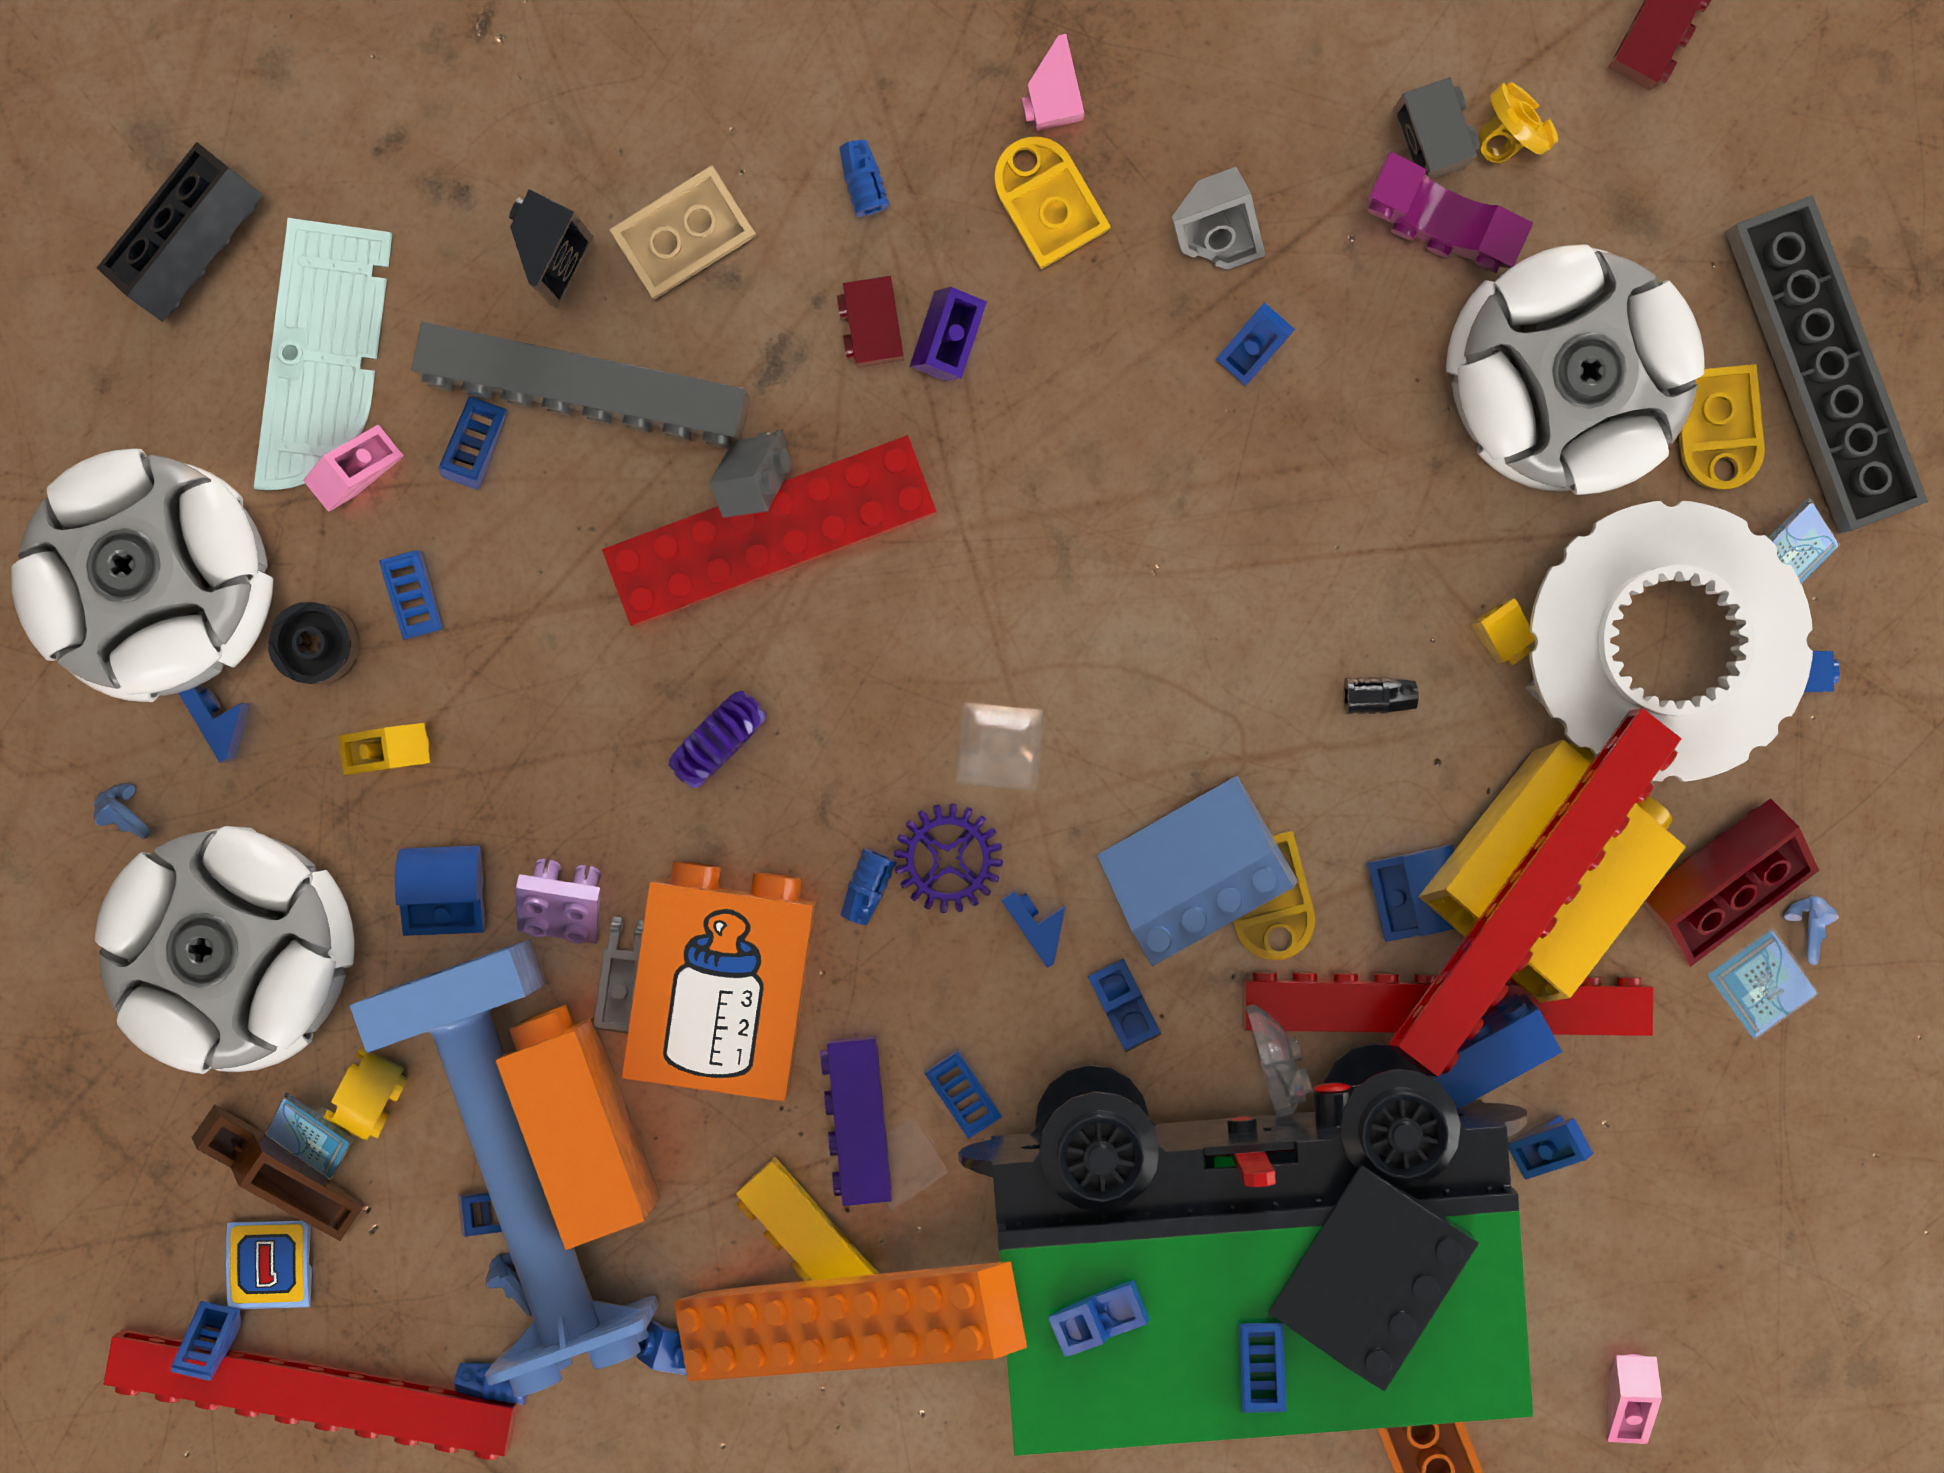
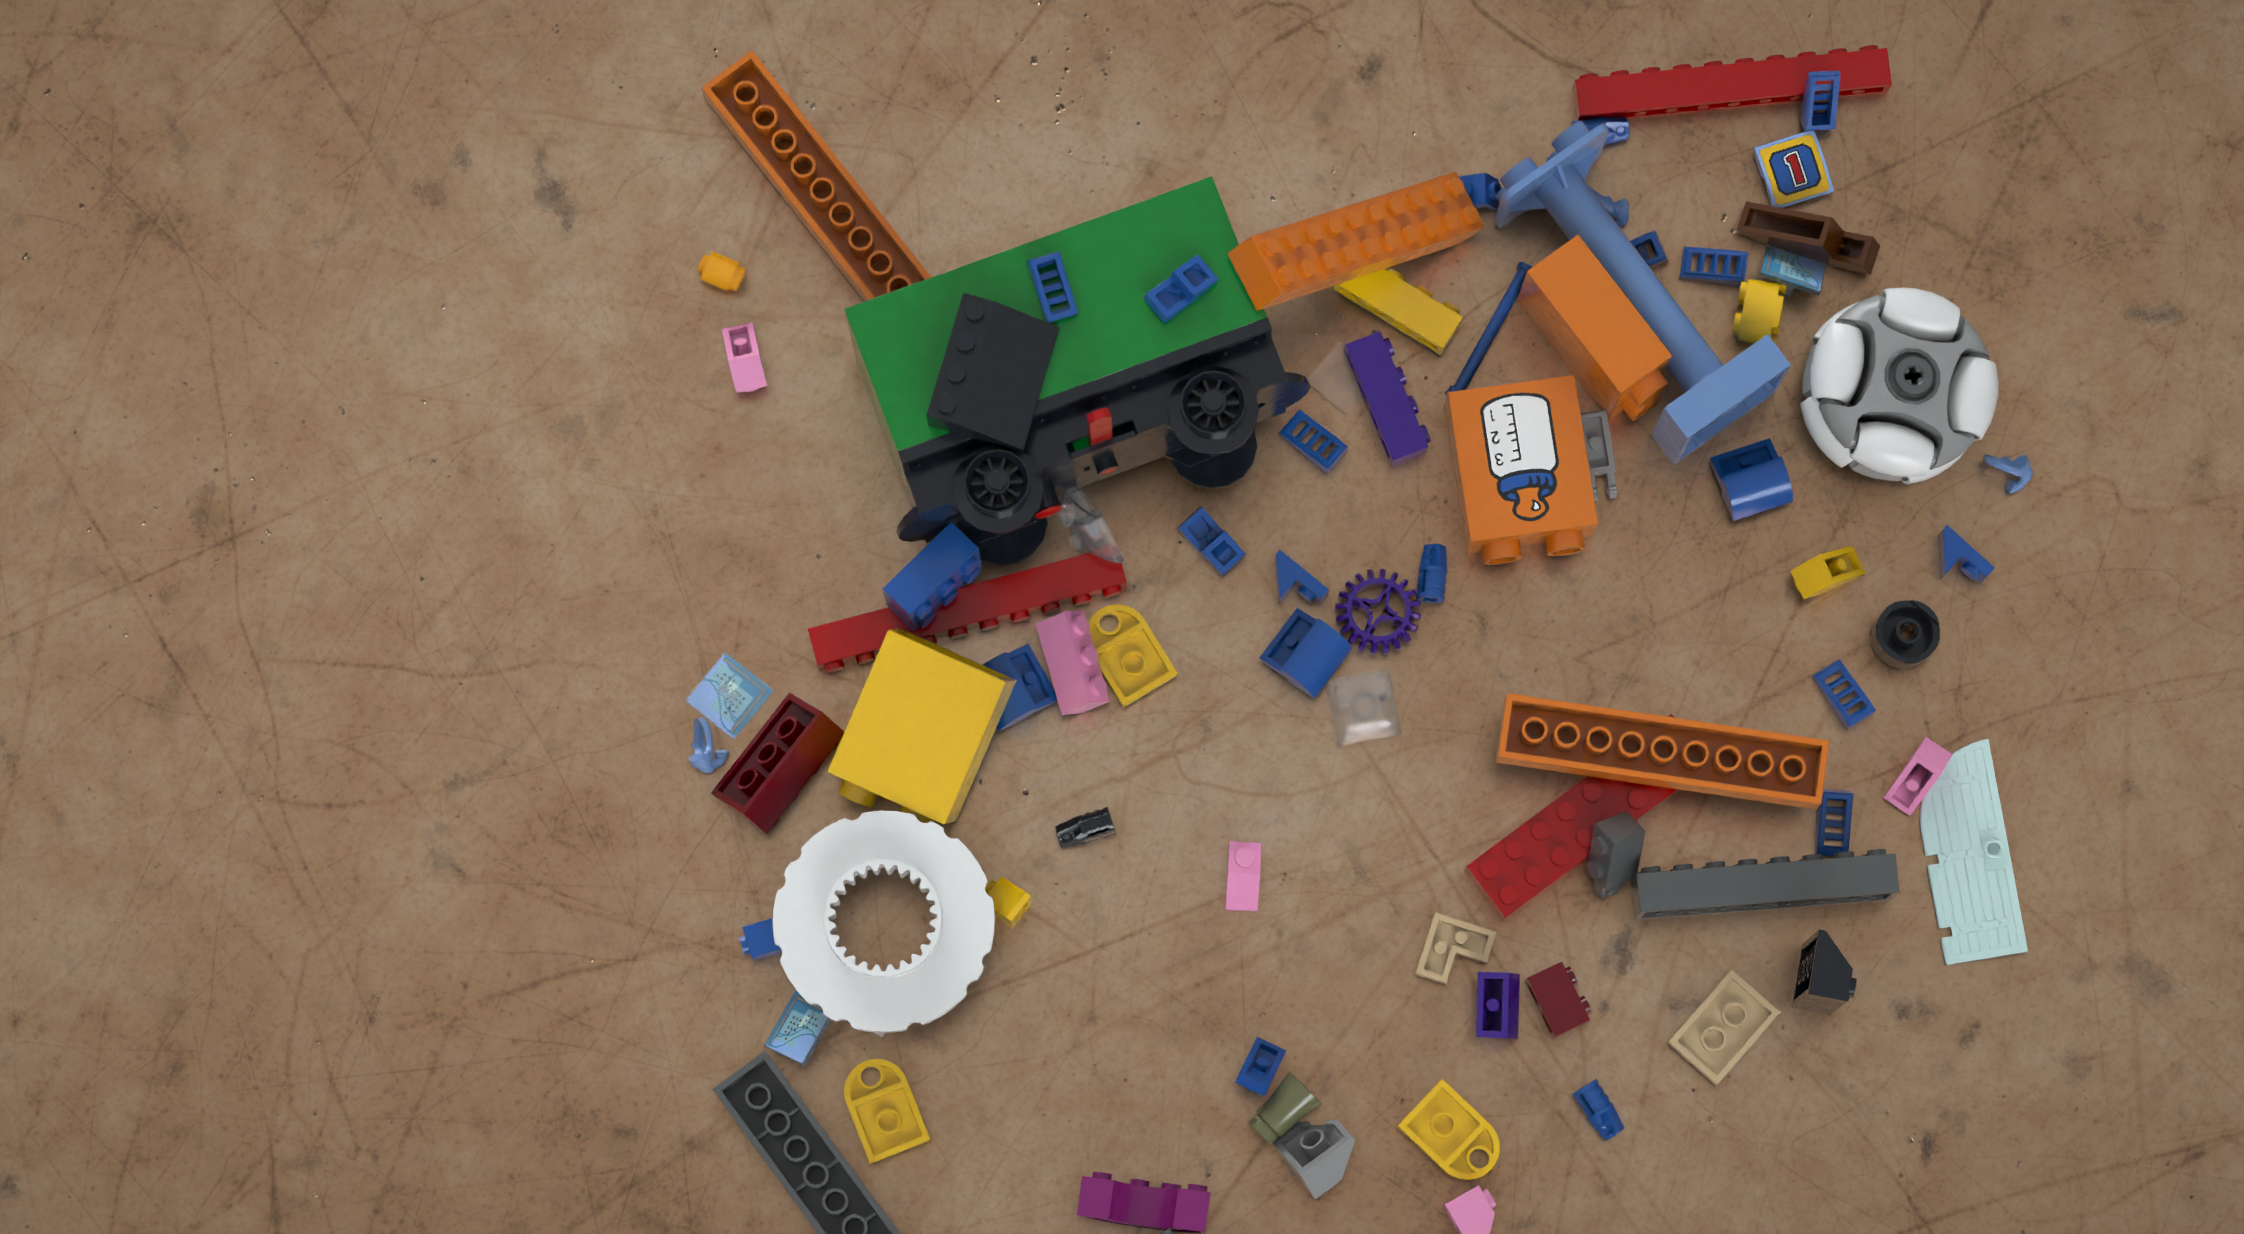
camera: 165 degrees right, 10 degrees down
piece [11,449,274,702] -> none
black slope [97,142,263,322] -> none
lavender plate [516,859,601,944] -> none
dark purple gear [668,691,766,788] -> none
medium blue slope [1097,775,1298,966] -> none
red brick [1388,708,1682,1077] -> none
piece [1446,244,1704,495] -> none
blue slope [1508,1116,1594,1180] -> none
none -> bright pink brick [1035,610,1110,715]
none -> bright pink slope [1225,841,1262,912]
none -> olive plant [1249,1071,1322,1144]
none -> blue brick [1259,608,1352,699]
none -> tan plate [1415,912,1497,985]
none -> blue bar [1447,261,1532,392]
none -> orange brick [1496,693,1829,810]
none -> blue slope [1679,246,1748,287]

